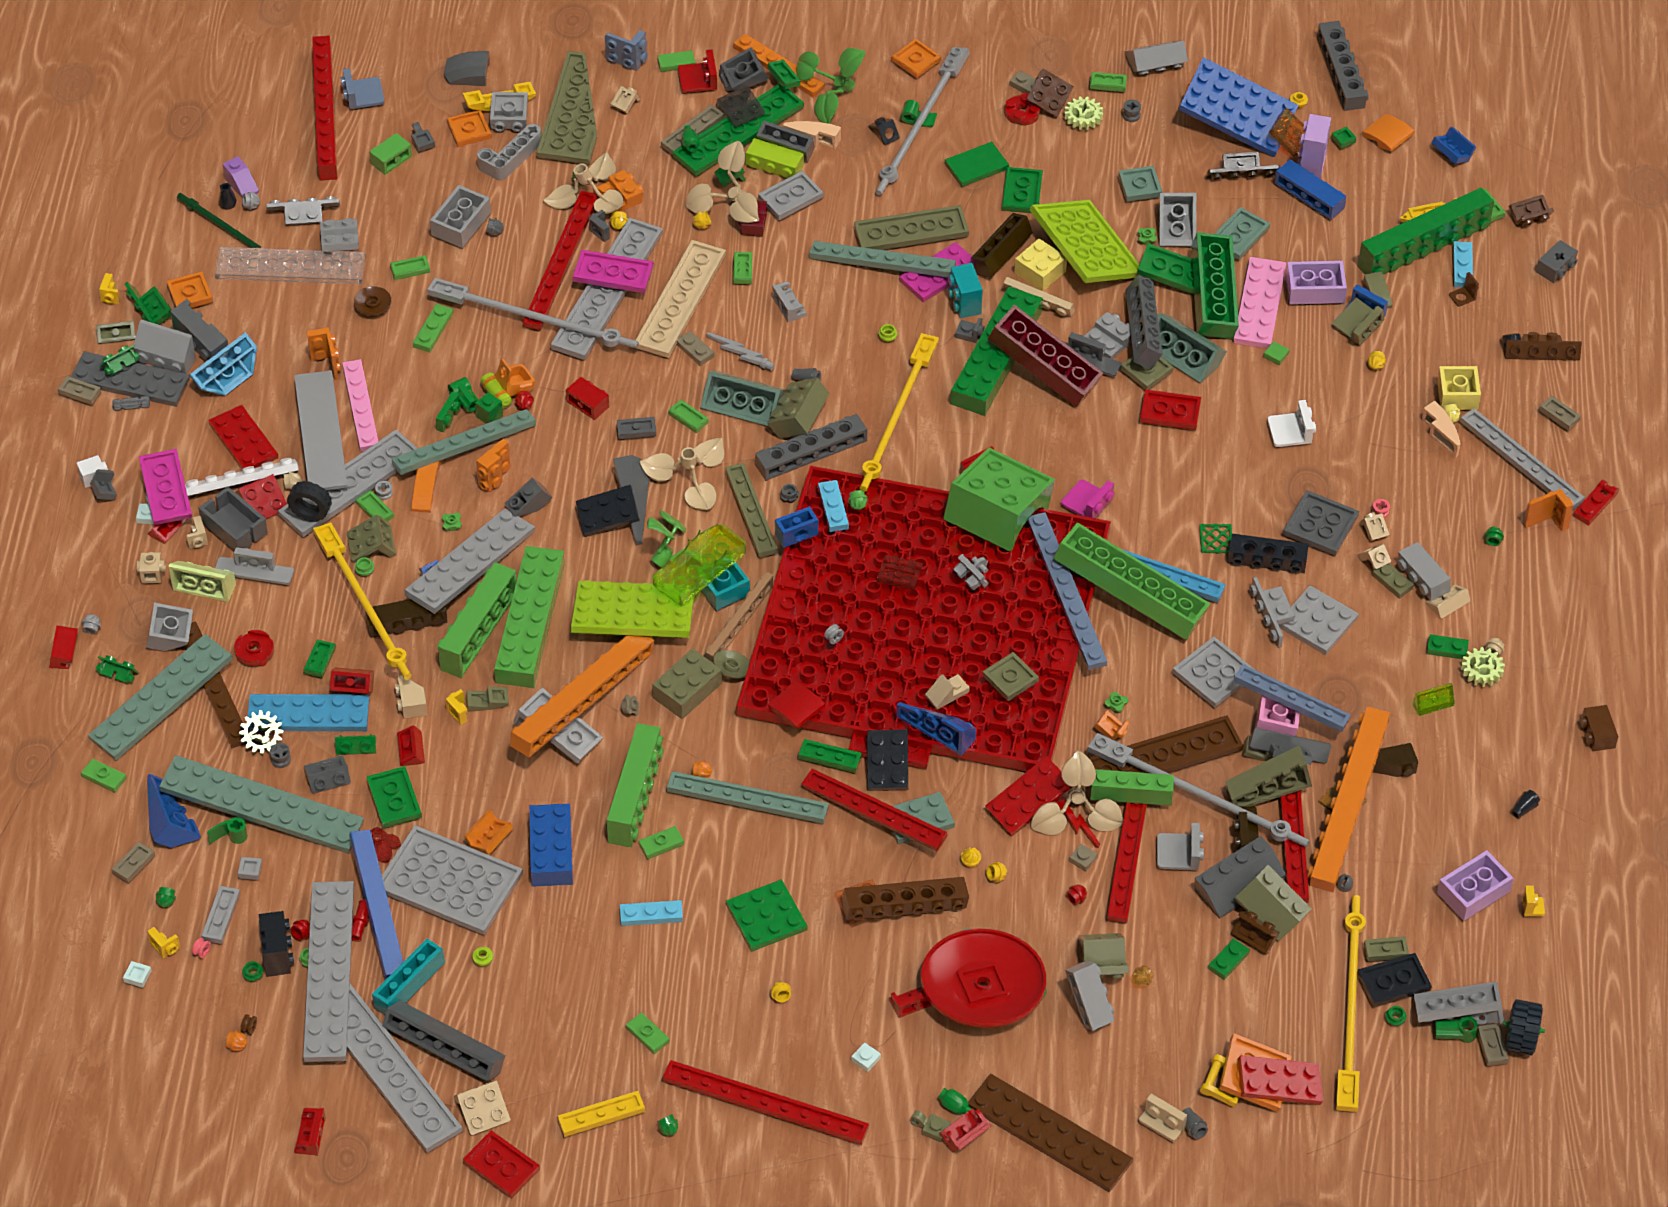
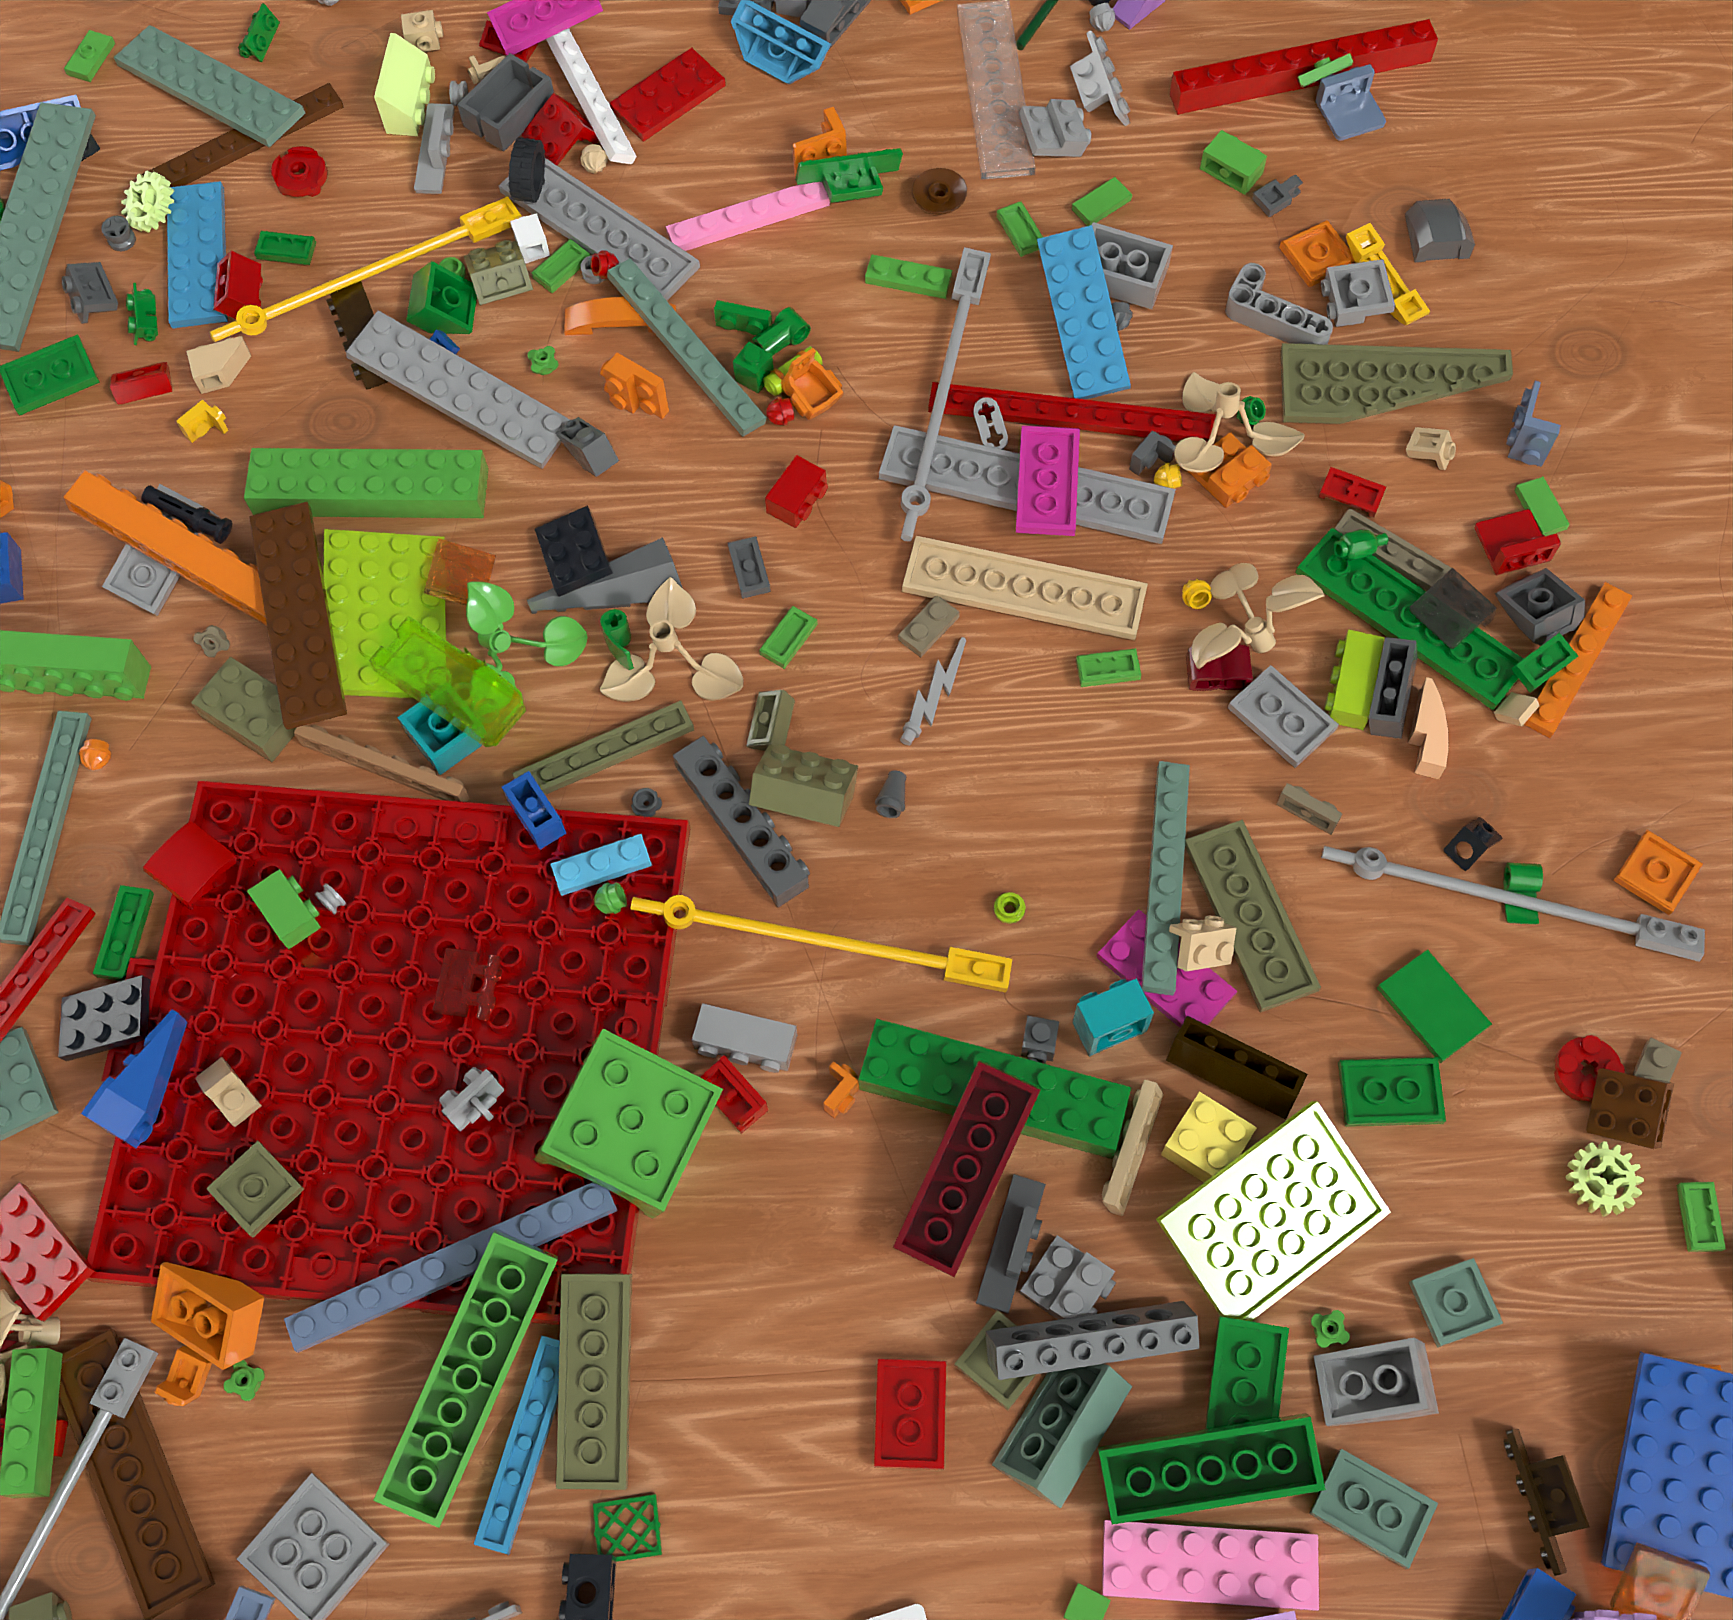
camera: 85 degrees right, 15 degrees up
light grey slope [146,603,193,651] -> none
light grey slope [294,370,348,490] -> none
bright green brick [437,562,516,679] -> none
olive slope [465,686,509,711] -> none
sand green slope [700,370,786,426] -> none
olive dish [713,650,750,678] -> none
green bracket [714,167,746,187] -> none
light grey hinge [772,282,807,322] -> none
bright green plant [796,48,866,124] -> none
dark pink bracket [1061,479,1115,518] -> none
dark grey wheel [1123,100,1141,122] -> none
none -> black pin [141,485,233,544]
none -> orange slope [151,1262,264,1370]
none -> bright green brick [247,869,321,949]
none -> reddish brown plate [249,502,347,730]
none -> green slope [406,261,477,334]
none -> clear orange plate [424,538,496,605]
none -> light grey bush [449,81,468,106]
none -> white brick [510,213,550,263]
none -> olive plate [556,1273,632,1490]
none -> red plate [591,250,619,279]
none -> green panel [600,609,634,670]
none -> light grey brick [692,1003,798,1073]
none -> olive slope [746,690,795,751]
none -> green bracket [795,148,903,203]
none -> orange bracket [823,1061,859,1119]
none -> light grey beam [973,397,1008,450]
none -> dark azure plate [1037,225,1131,399]
none -> bright green tile [1072,177,1132,226]
none -> tan bracket [1169,915,1236,972]
none -> dark tan plate [1276,783,1343,835]
none -> bright green plate [1297,53,1353,88]
none -> red hinge [1319,467,1386,517]
none -> tan tile [1494,692,1540,726]

